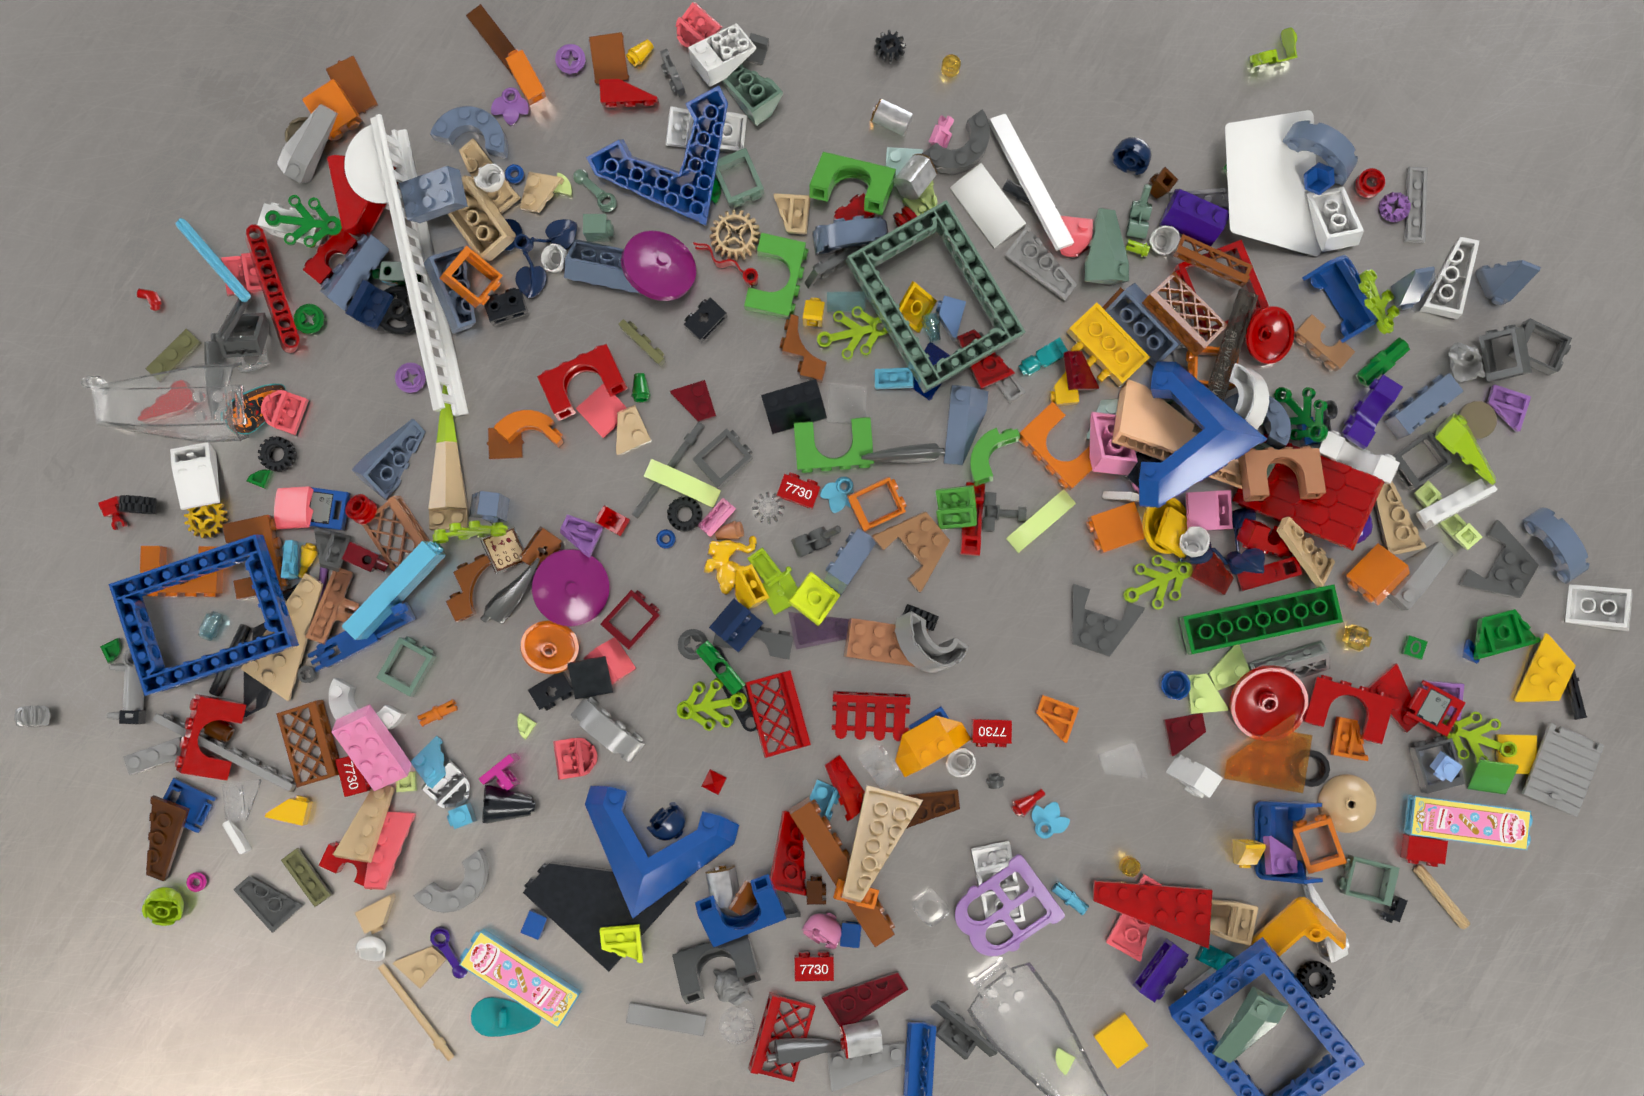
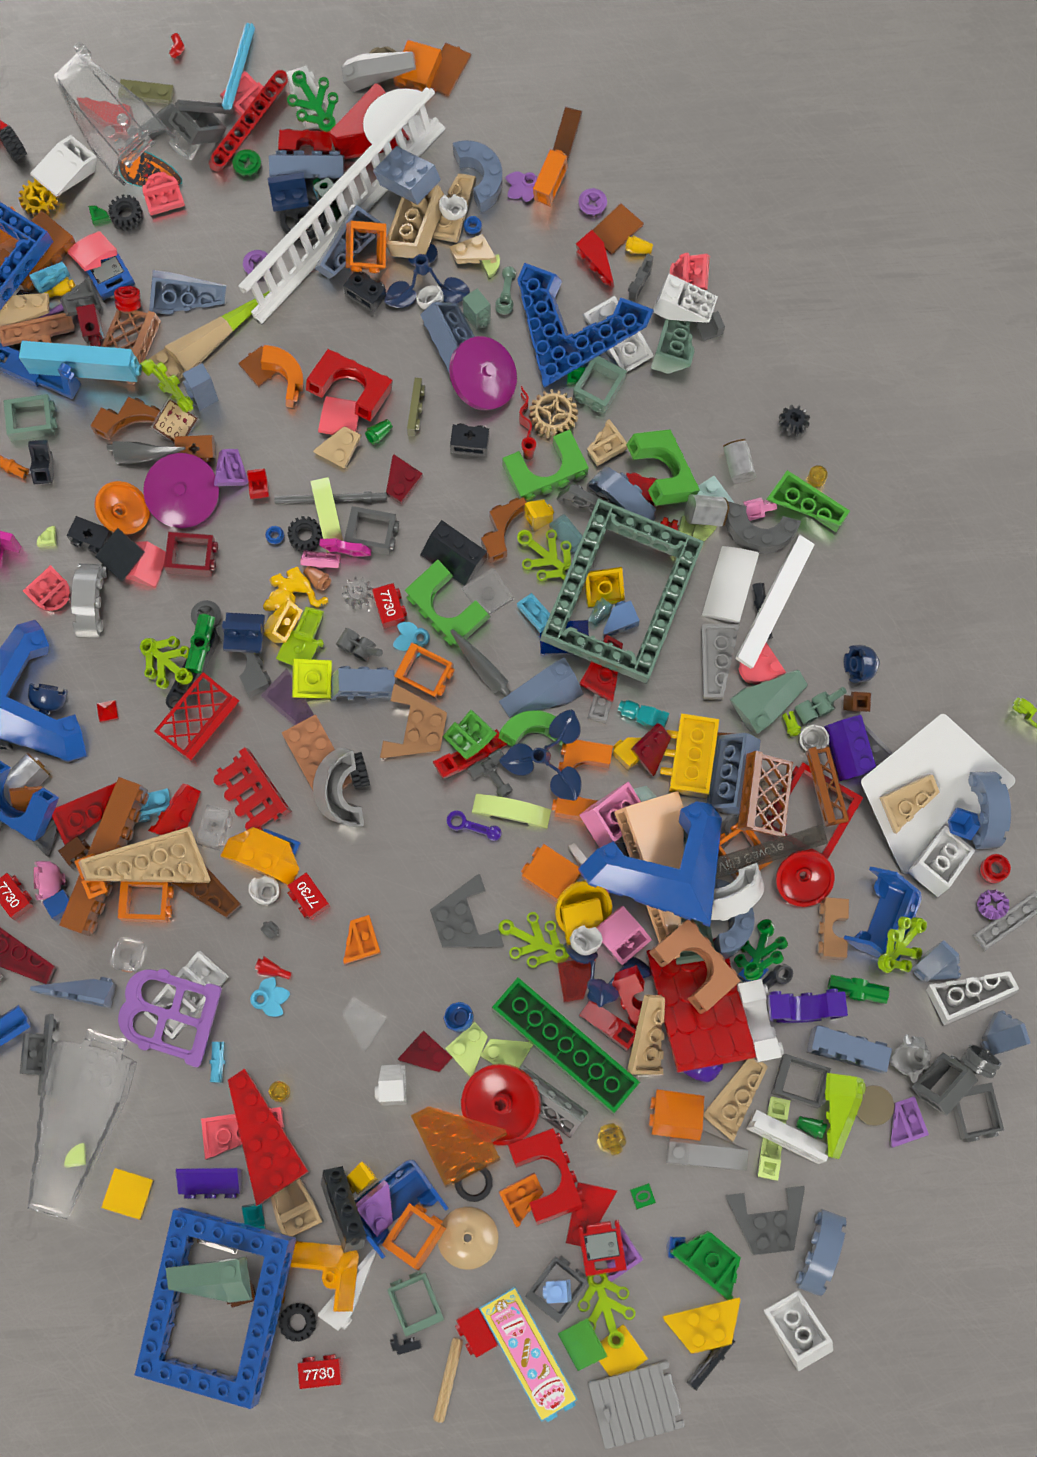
camera: 50 degrees right, 10 degrees down
none -> black brick [28,440,54,485]
none -> sand blue wedge [30,977,117,1008]
none -> orange window [118,881,174,923]
none -> red brick [297,1354,343,1389]
none -> dark pink tile [319,538,372,557]
none -> black piece [321,1166,366,1253]
none -> dark purple piece [447,811,502,841]
none -> dark blue plant [499,709,582,801]
none -> bright green wedge [767,470,850,533]
none -> green cone [796,1116,828,1139]
none -> tan wing [880,774,940,834]
none -> dark grey wheel [962,1045,1001,1078]

